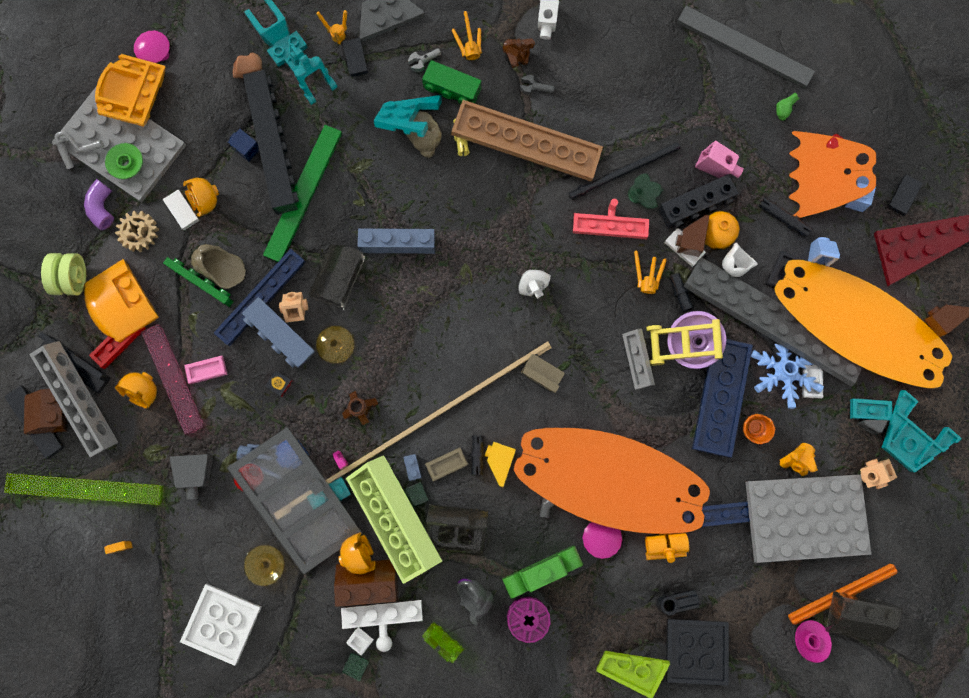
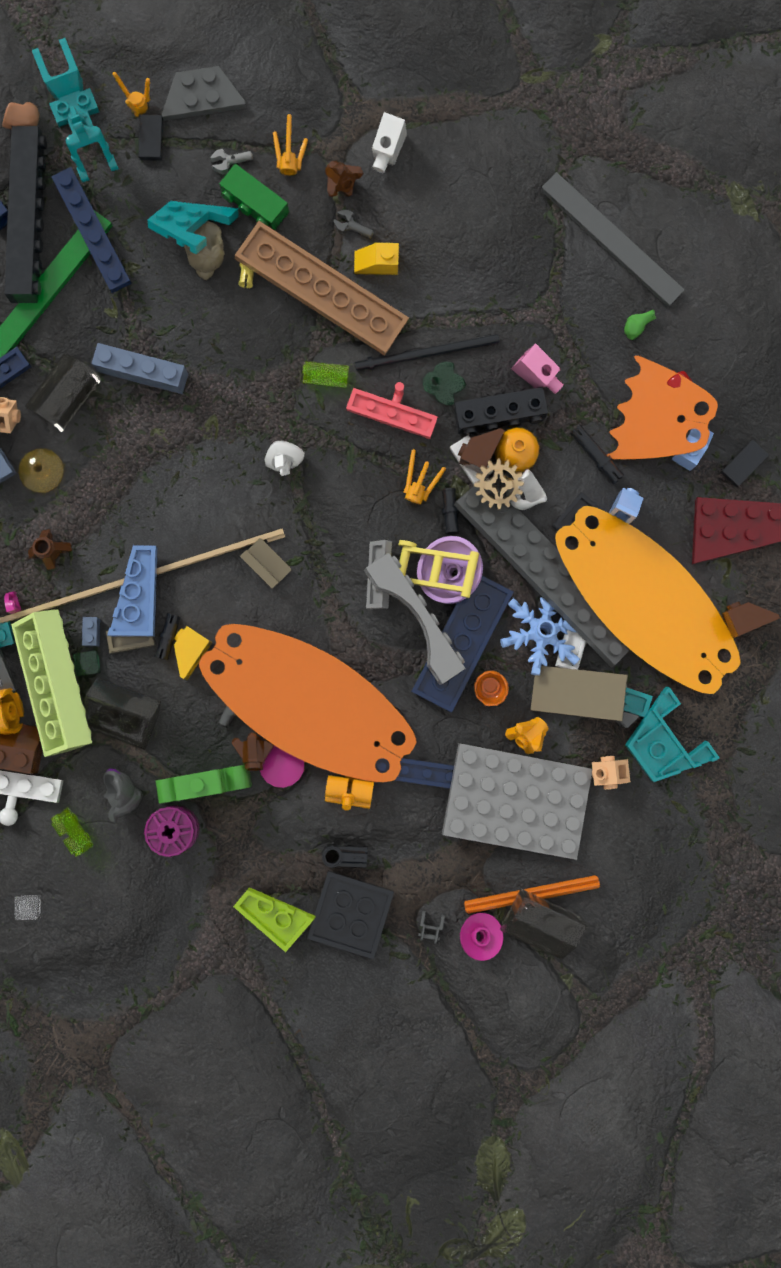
camera: 10 degrees right, 5 degrees up
none -> dark blue plate [51,167,132,293]
none -> medium blue wing [107,546,157,637]
none -> reddish brown rock [232,733,274,771]
none -> clear neon green hinge [303,361,349,388]
none -> yellow slope [354,243,399,275]
none -> light grey arch [364,553,465,685]
none -> dark grey piece [418,911,445,944]
none -> tan gear [474,458,524,509]
none -> dark tan tile [531,666,628,721]

